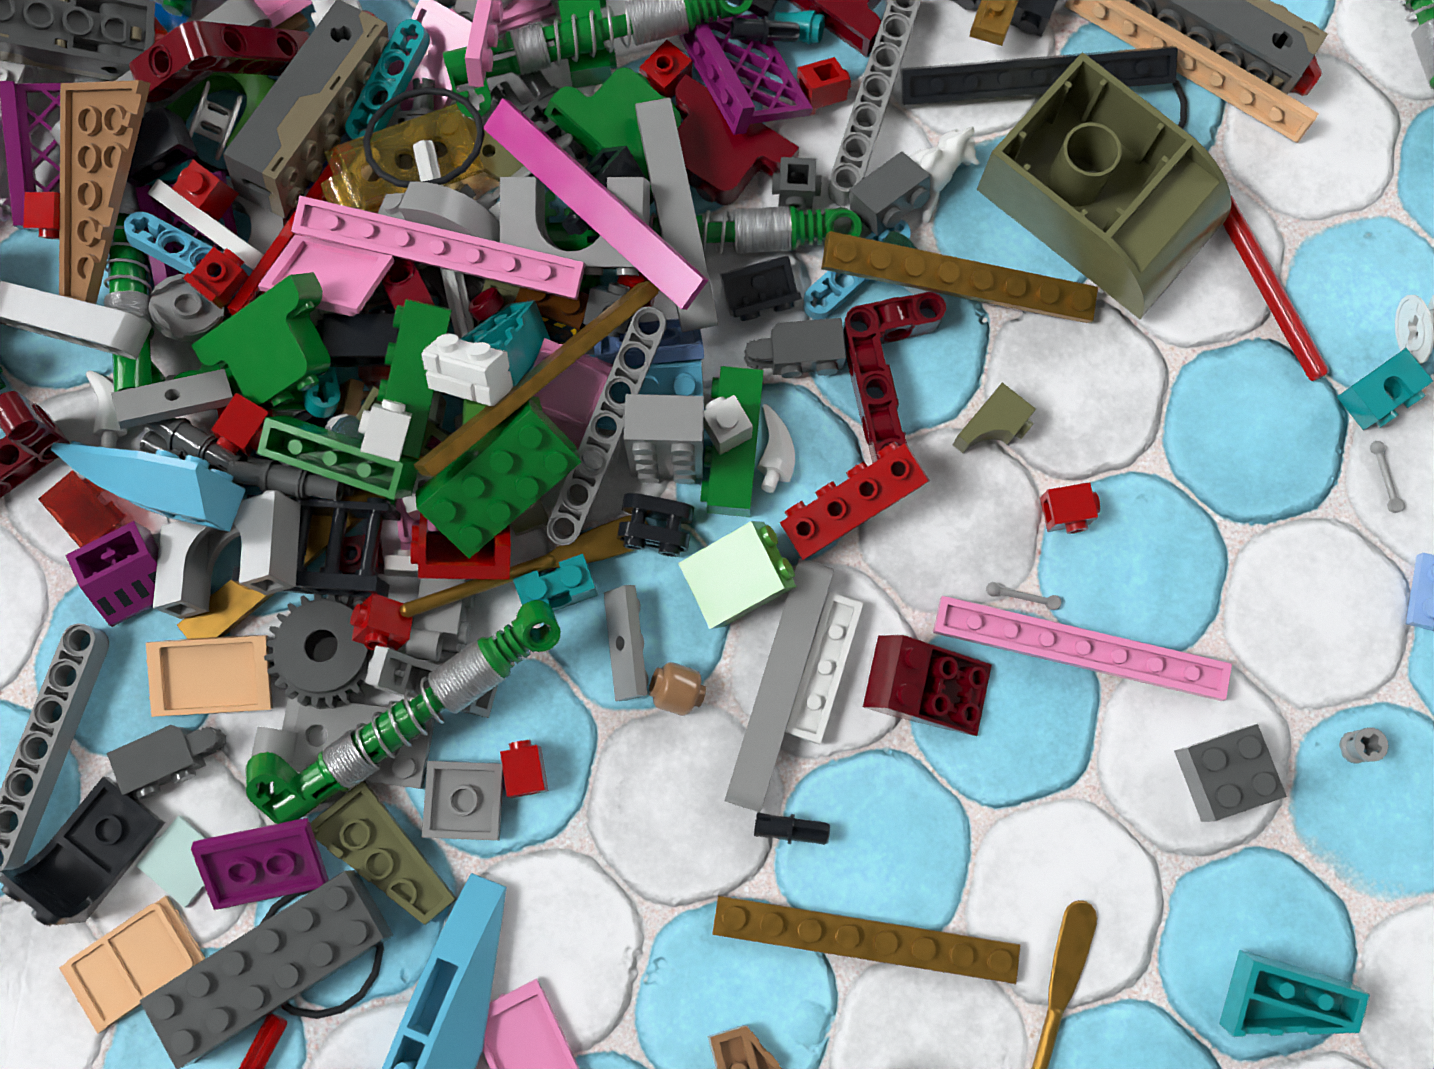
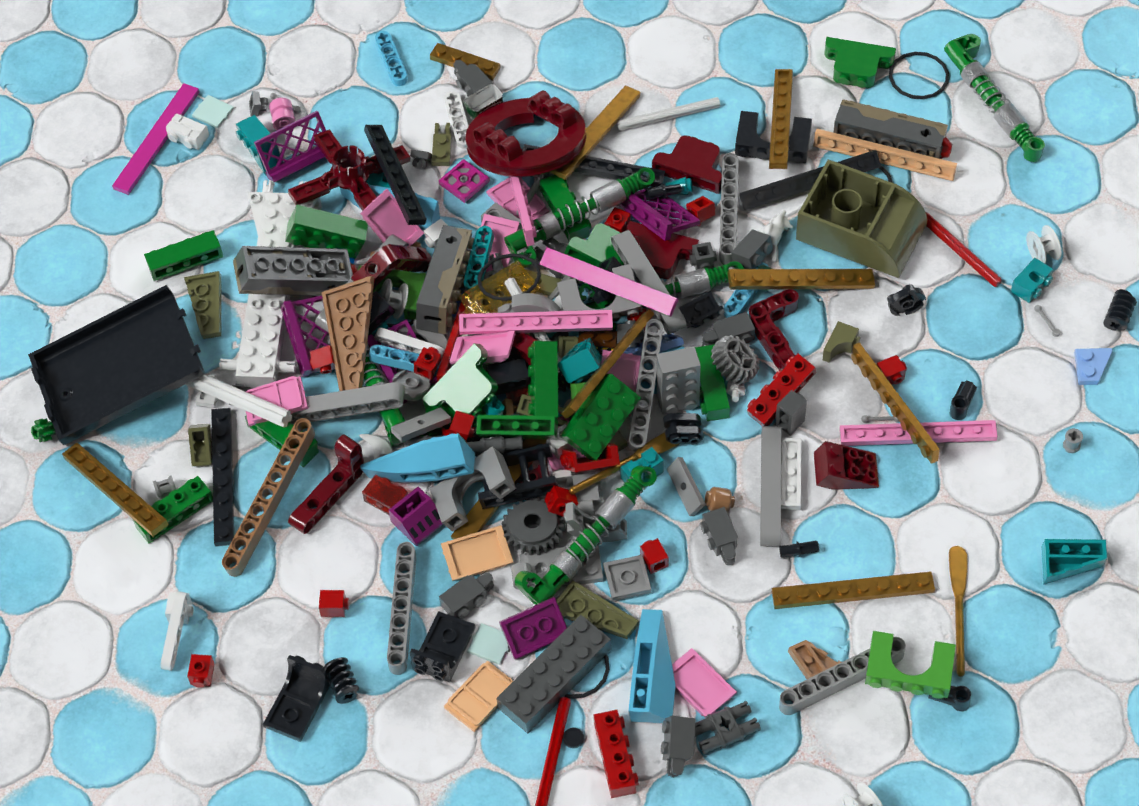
camera: 10 degrees left, 20 degrees down
red brick [171,160,239,221] -> none
white brick [358,399,412,461] -> none
white brick [421,334,513,406] -> none
dark red tile [468,288,505,321] -> none
brick [678,521,796,629] -> none
white brick [704,395,753,455] -> none
dark grey brick [1174,724,1287,822] -> none
none -> dark grey hinge [700,507,738,566]
none -> light grey gear [711,335,760,385]
none -> dark grey brick [775,390,807,436]
none -> pearl gold plate [851,343,940,464]
none -> black plate [887,284,926,316]
none -> black piece [949,380,977,420]

